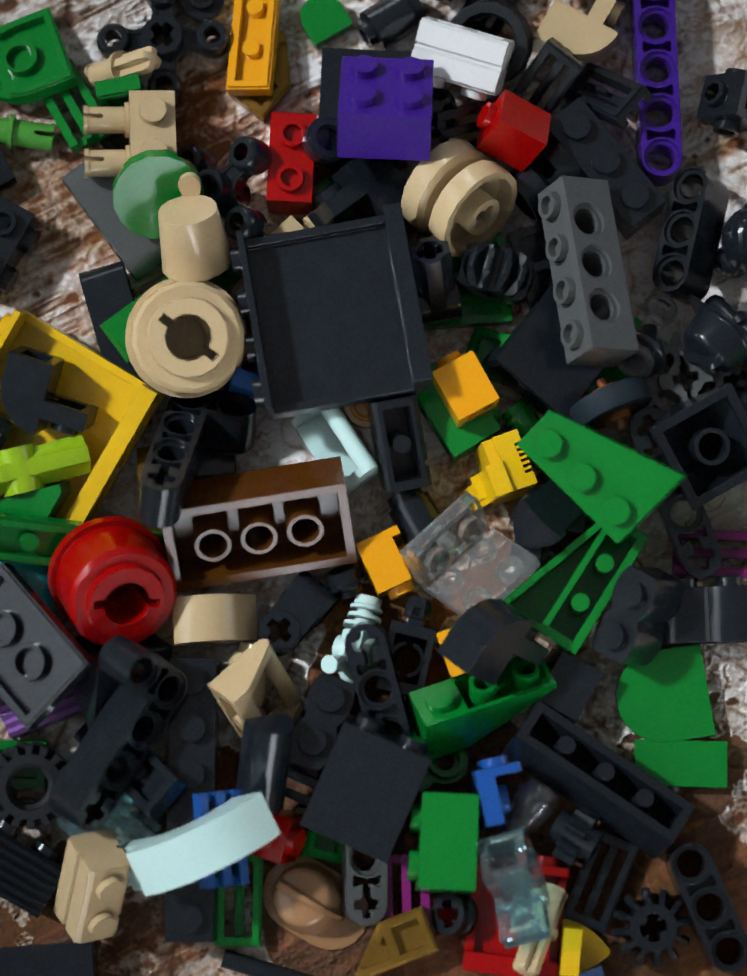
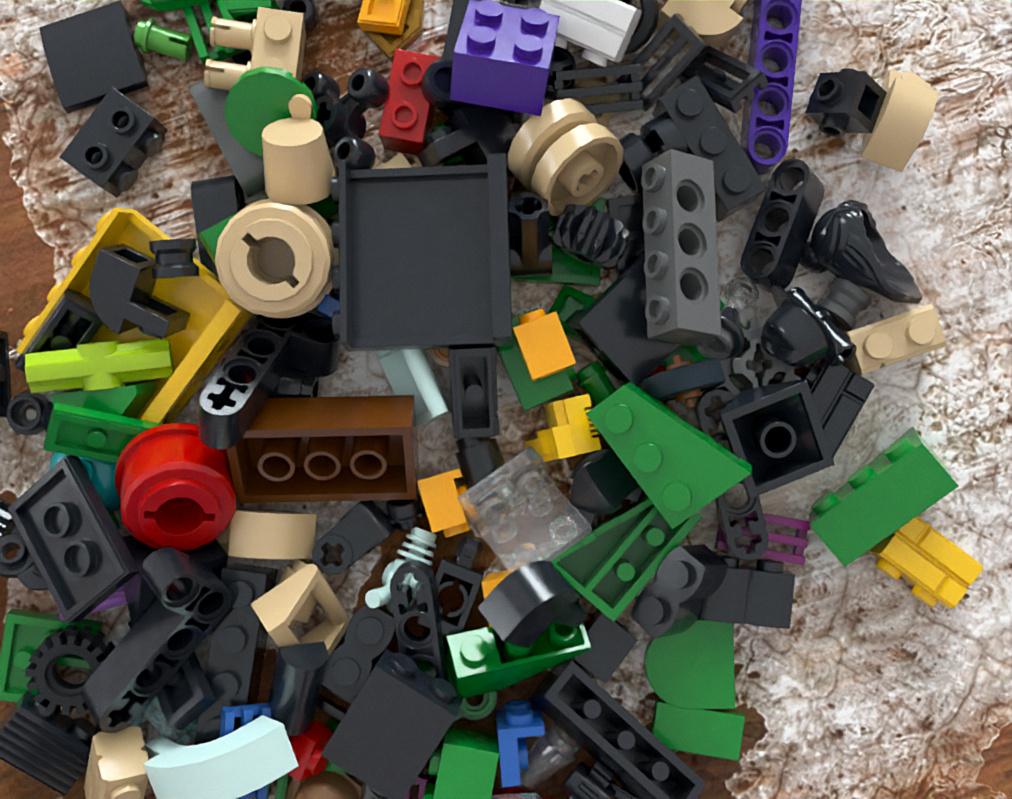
camera: 10 degrees right, 5 degrees up
red brick [476,89,552,172] -> none
none -> black wheel [149,239,199,279]

